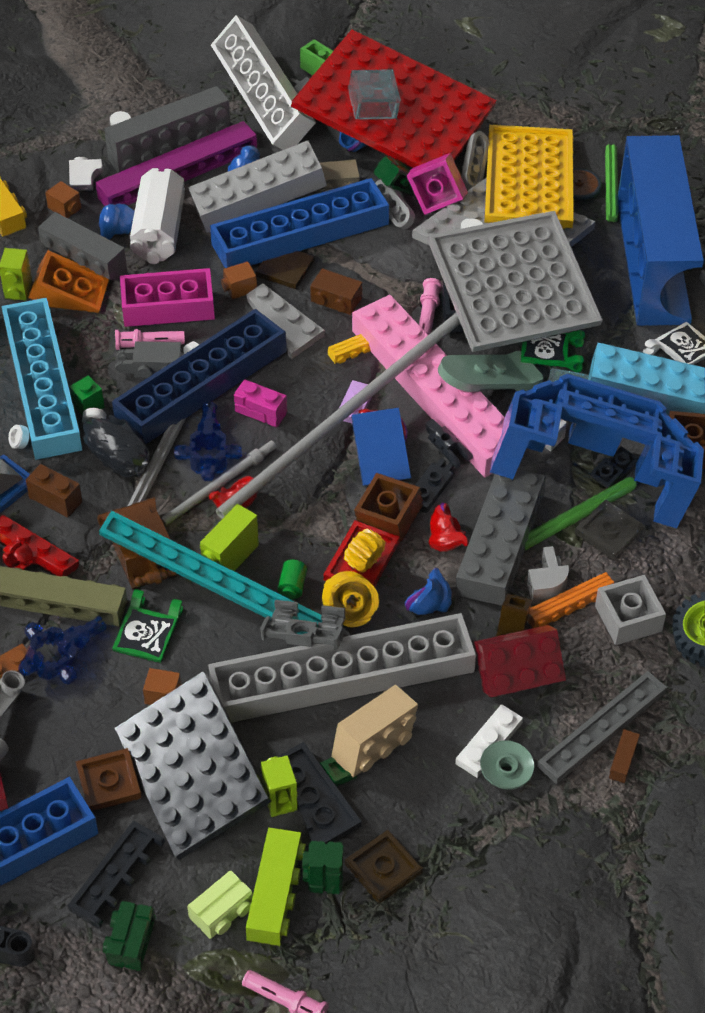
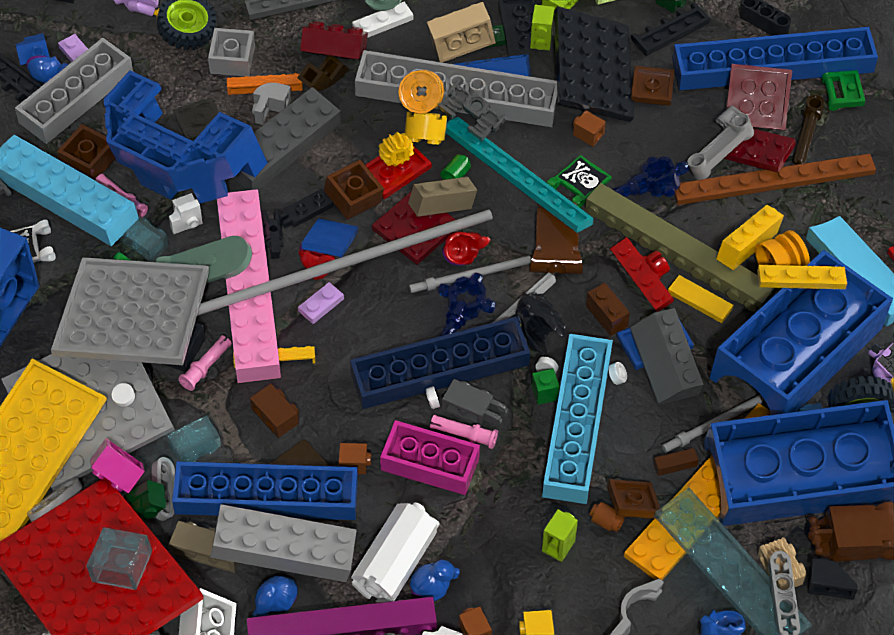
camera: 155 degrees left, 5 degrees up
orange slope [29,250,109,313] -> none
dark grey slope [38,212,128,281] -> none
lime brick [200,504,259,571] -> none
dark pink brick [234,380,287,427] -> none
light grey wing [246,283,325,359] -> none
blue hair [405,568,452,615] -> none
red hair [428,502,469,552] -> none
none -> clear light blue brick [167,415,221,462]
none -> dark red plate [372,191,456,265]
none -> light orange wheel [398,70,445,114]
none -> dark tan brick [408,177,477,217]
none -> blue slope [453,54,532,77]

